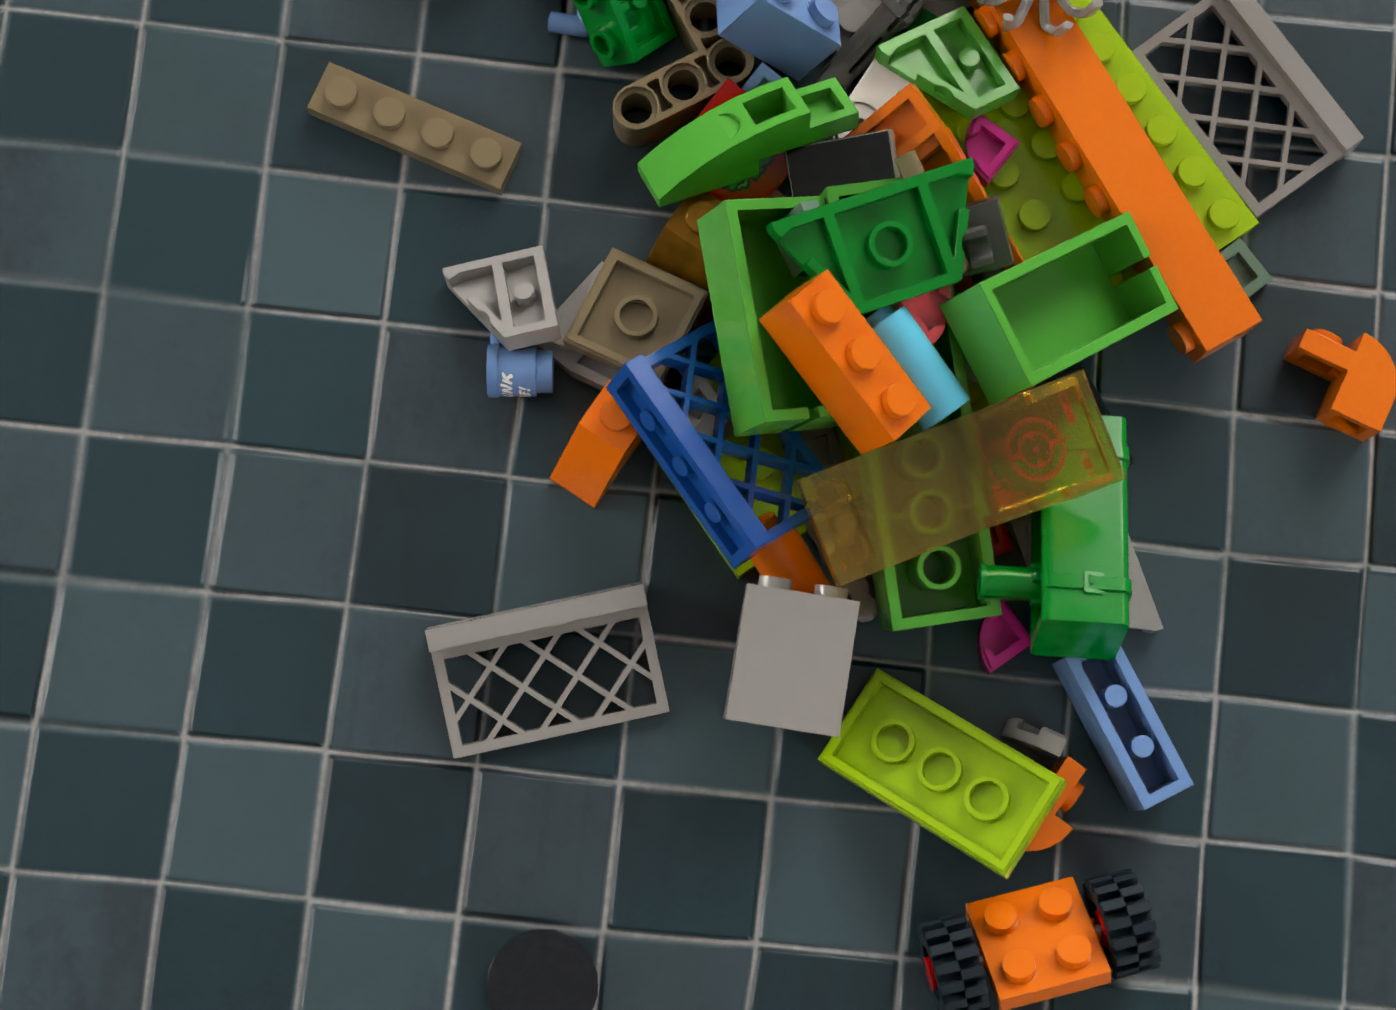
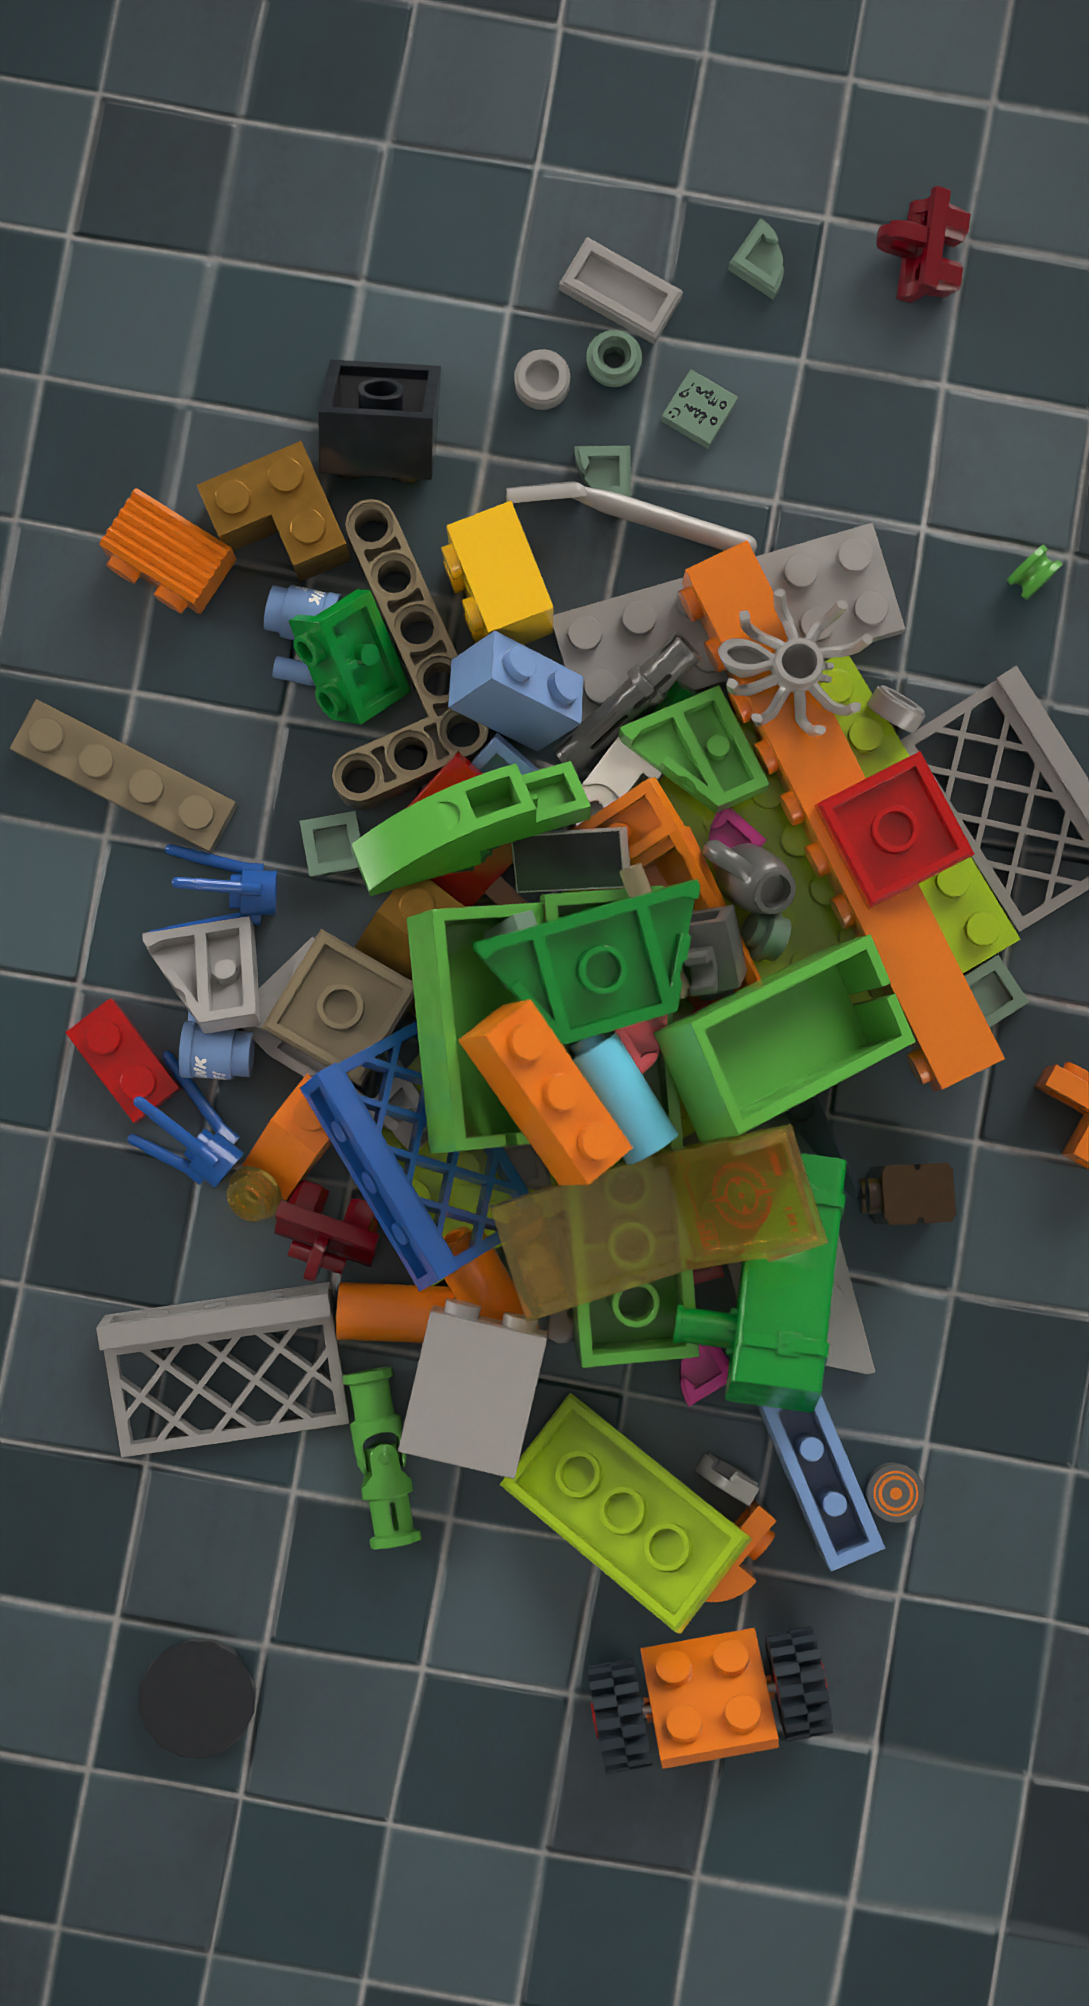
camera: 10 degrees right, 5 degrees up
none -> red plate [65,998,182,1123]
none -> blue plant [127,1051,244,1188]
none -> blue plant [149,844,277,932]
none -> clear yellow plate [226,1166,282,1222]
none -> dark red hips [274,1180,380,1283]
none -> sand green plate [300,811,361,879]
none -> orange brick [336,1282,457,1343]
none -> bright green piece [342,1366,422,1549]
none -> dark grey piece [703,840,796,915]
none -> sand green plate [740,912,791,962]
none -> red tile [814,751,975,910]
none -> dark brown brick [858,1162,956,1225]
none -> dark grey tile [865,1462,925,1523]
none -> light grey tile [867,685,926,733]

